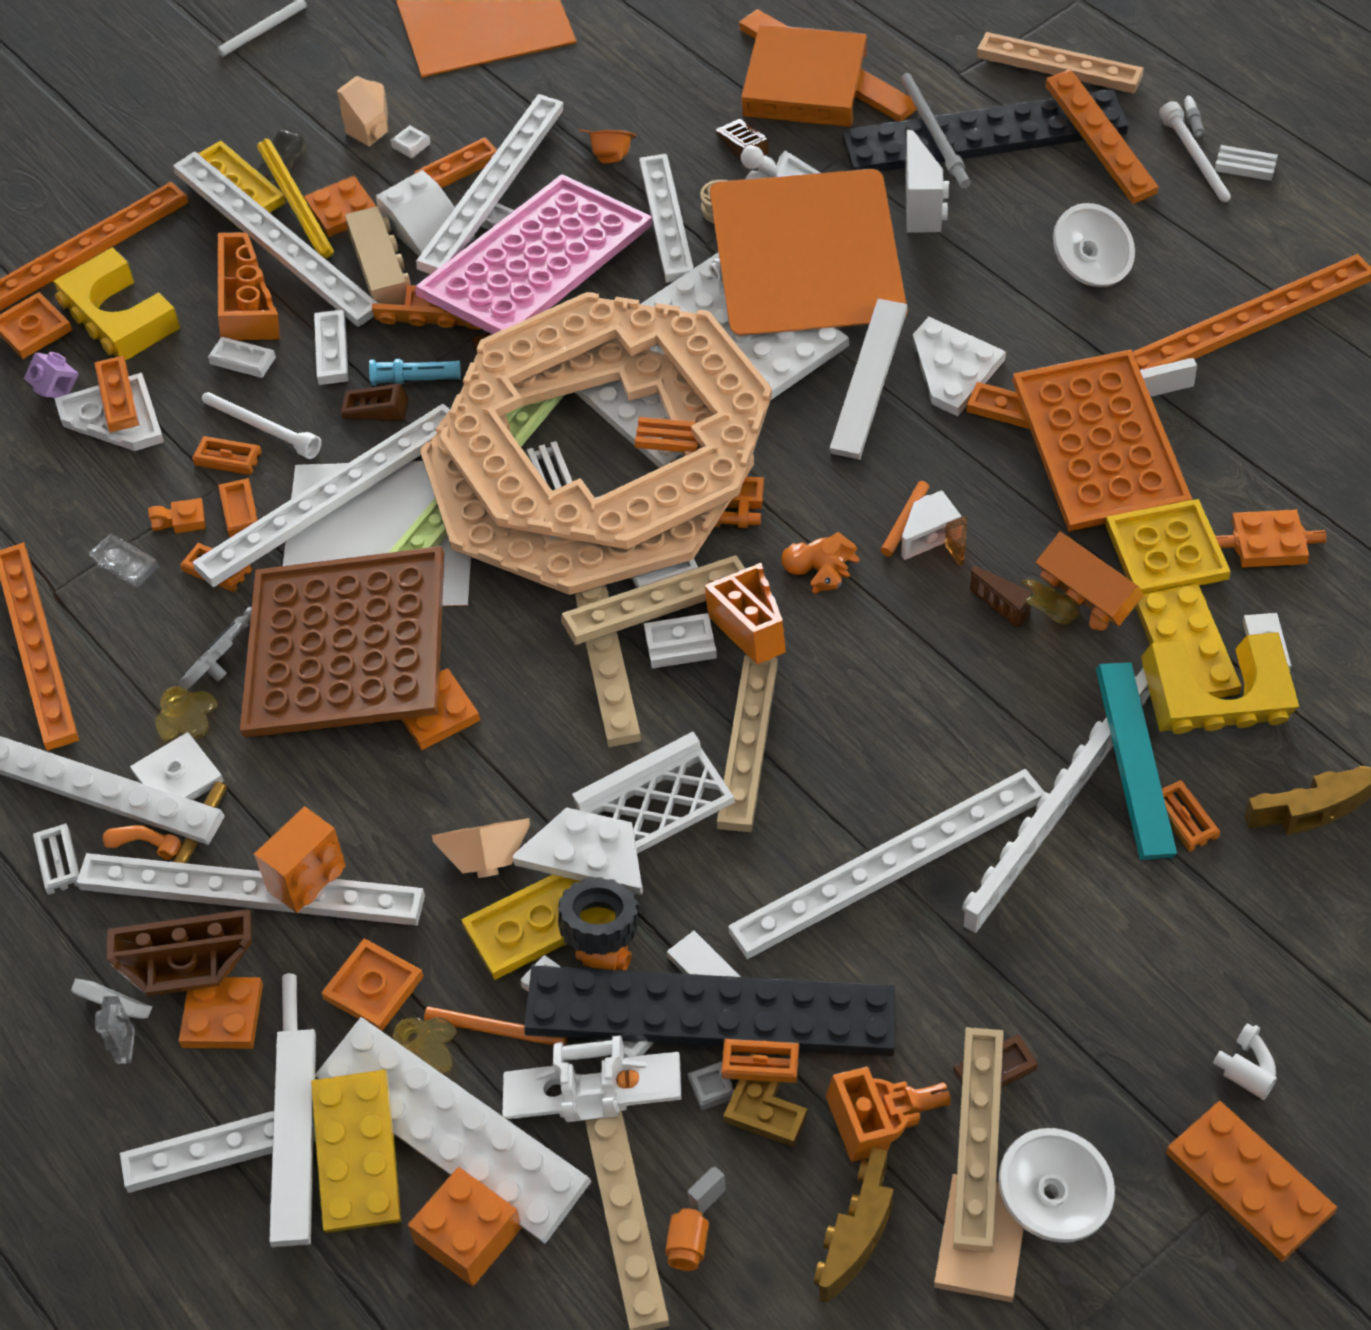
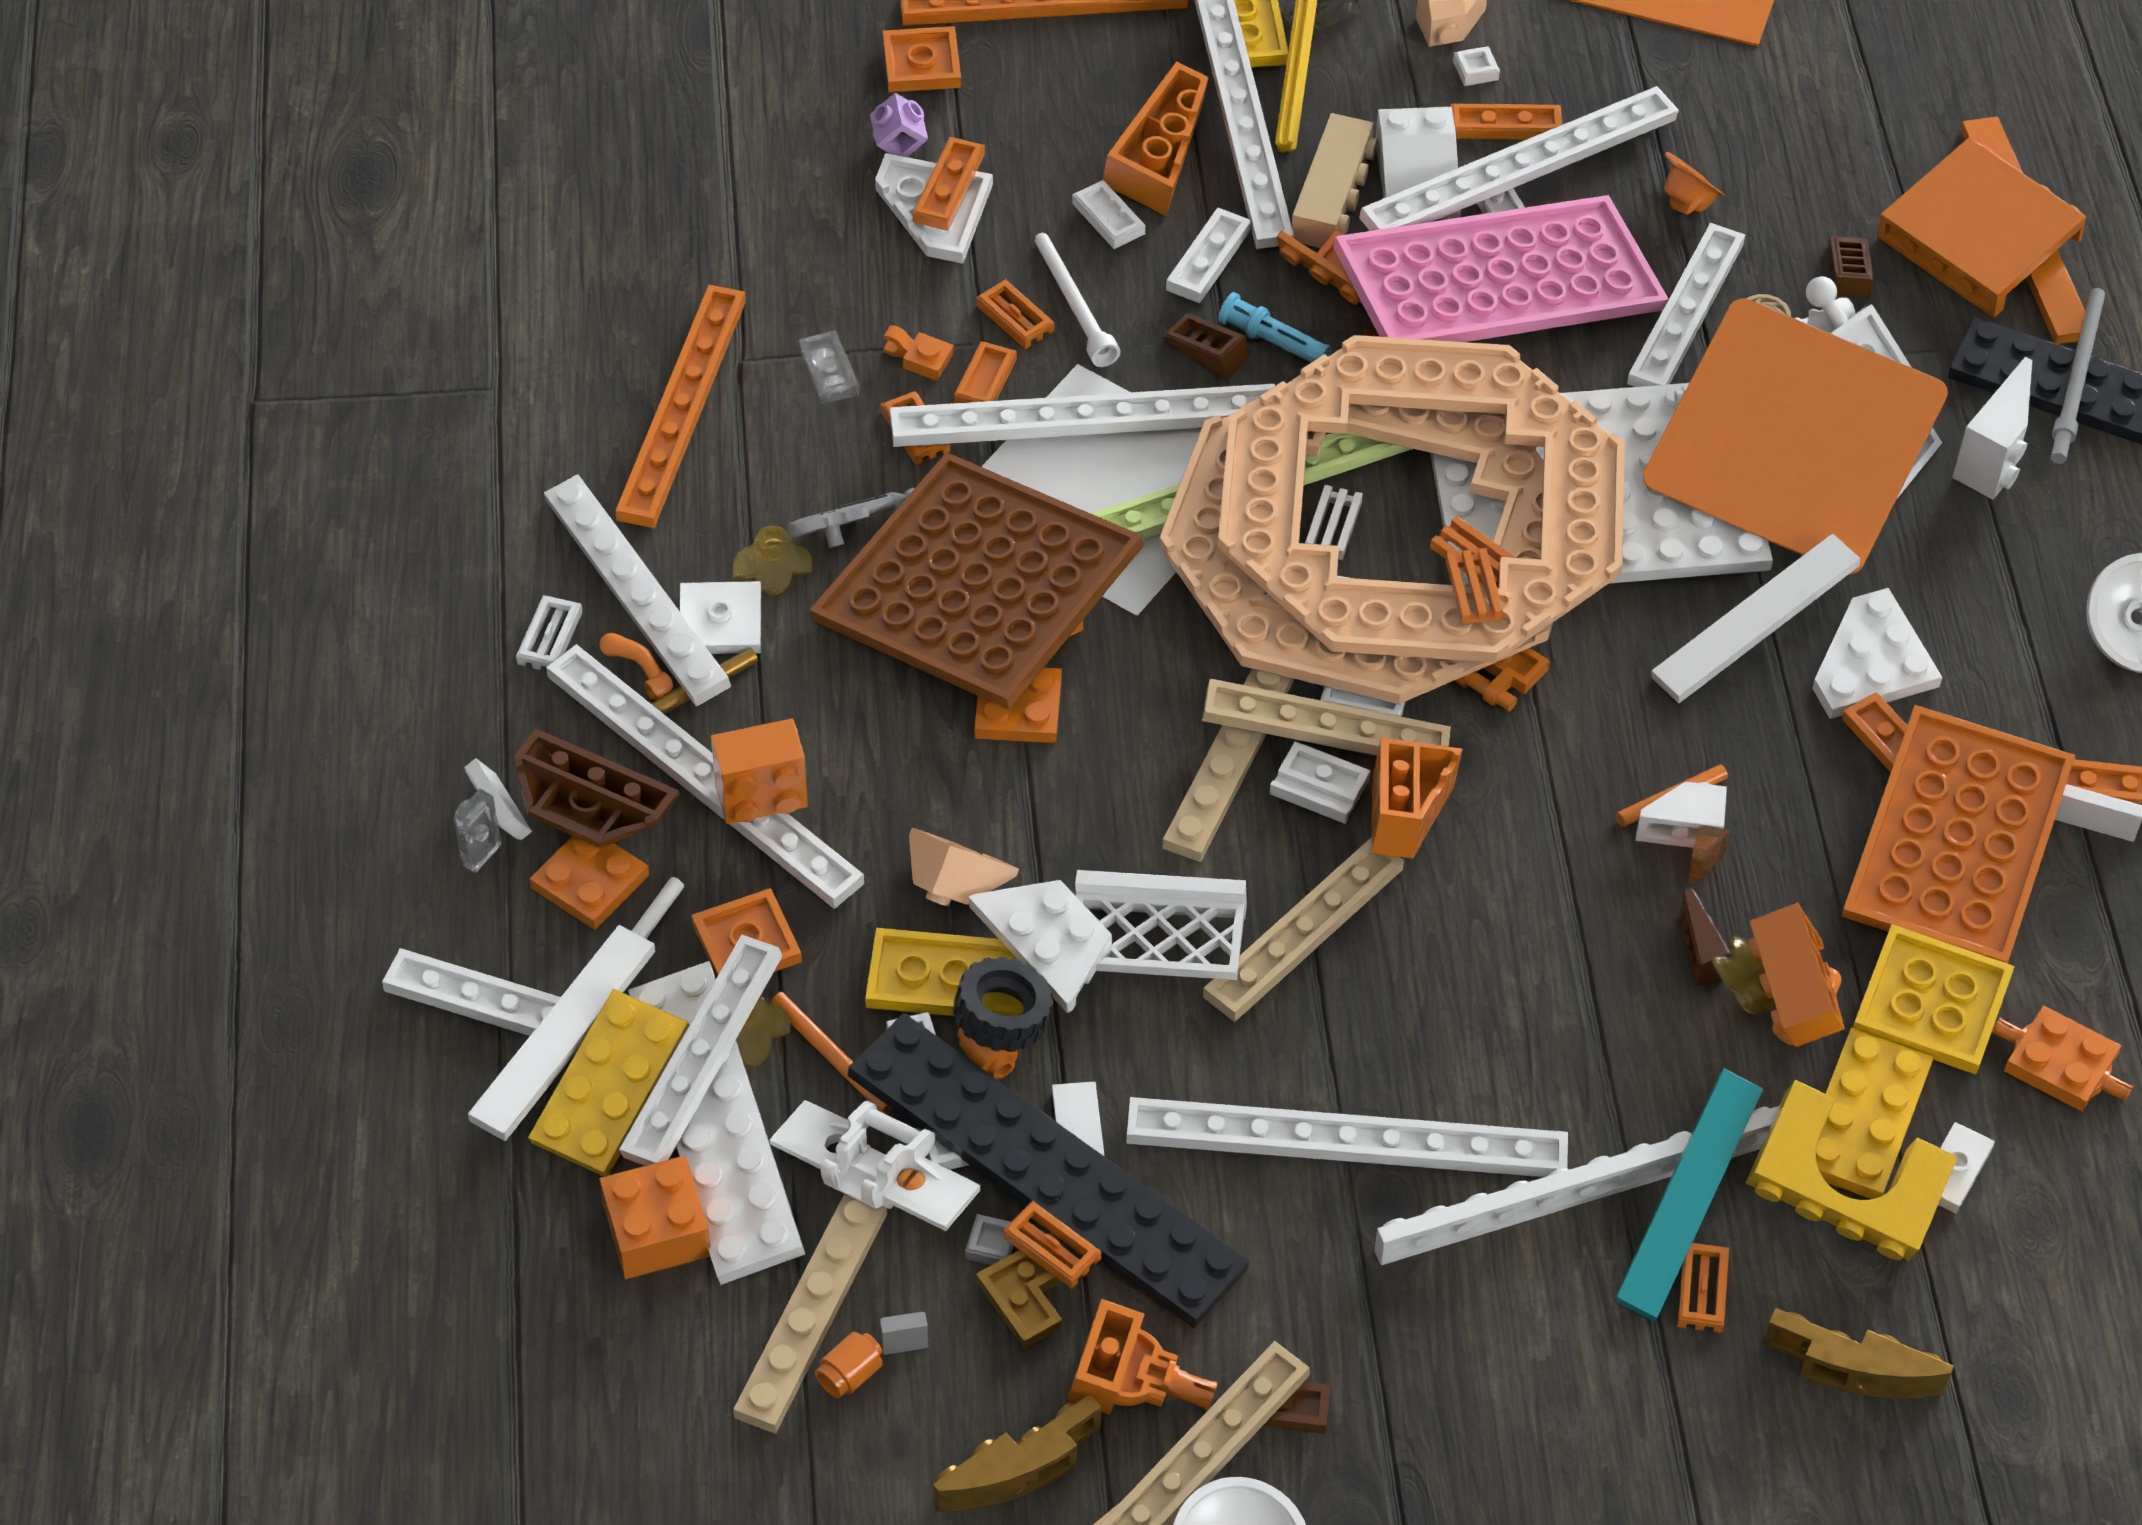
camera: 30 degrees right, 0 degrees up
yellow arch [54,247,180,361] -> none
orange plate [304,176,376,237] -> none
orange animal [781,532,860,594] -> none
none -> white plate [619,934,782,1166]
none -> orange tile [1446,548,1503,625]

